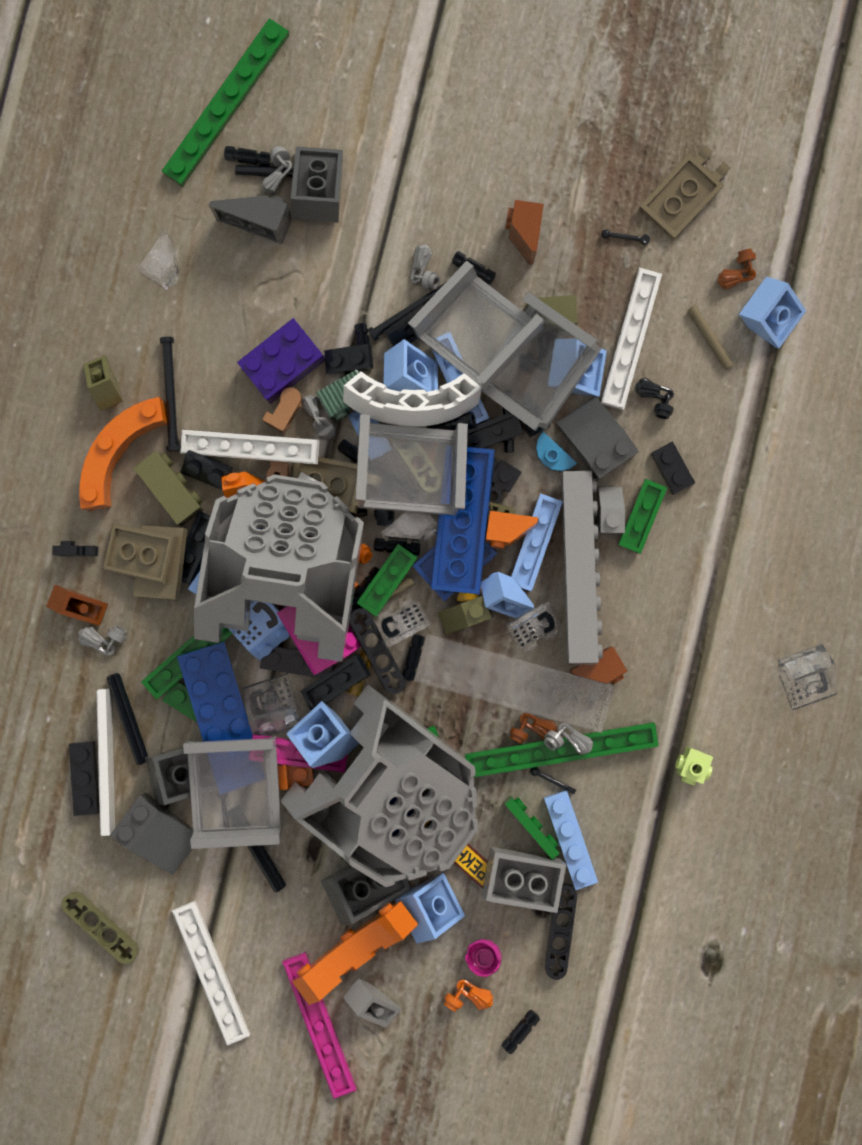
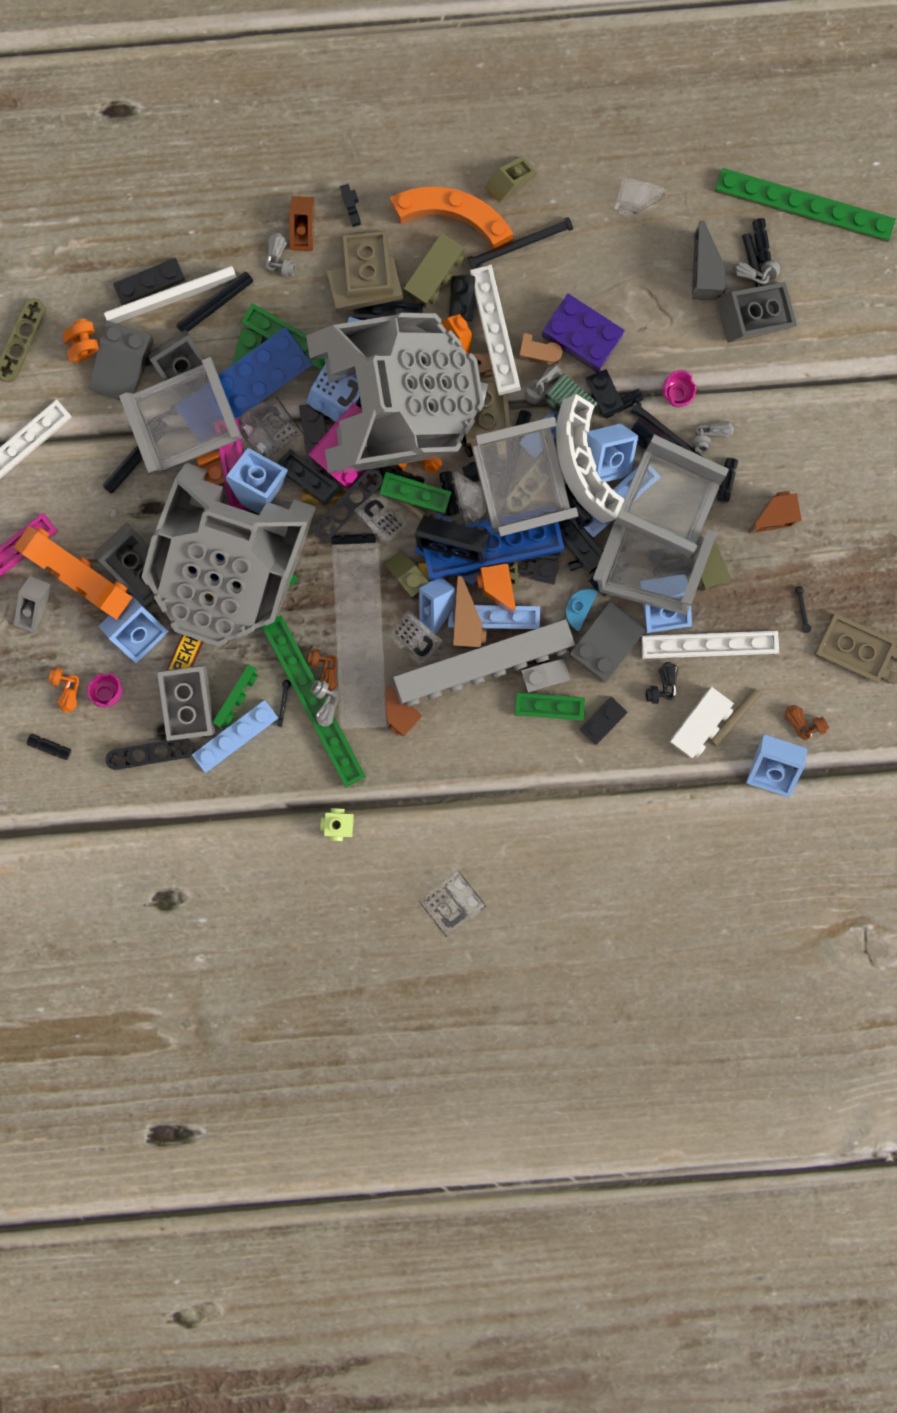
camera: 70 degrees right, 0 degrees up
none -> orange brick [62,319,99,362]
none -> black slope [415,514,491,565]
none -> medium nougat slope [453,576,486,648]
none -> dark pink hair [662,370,697,408]
none -> white brick [669,687,734,759]

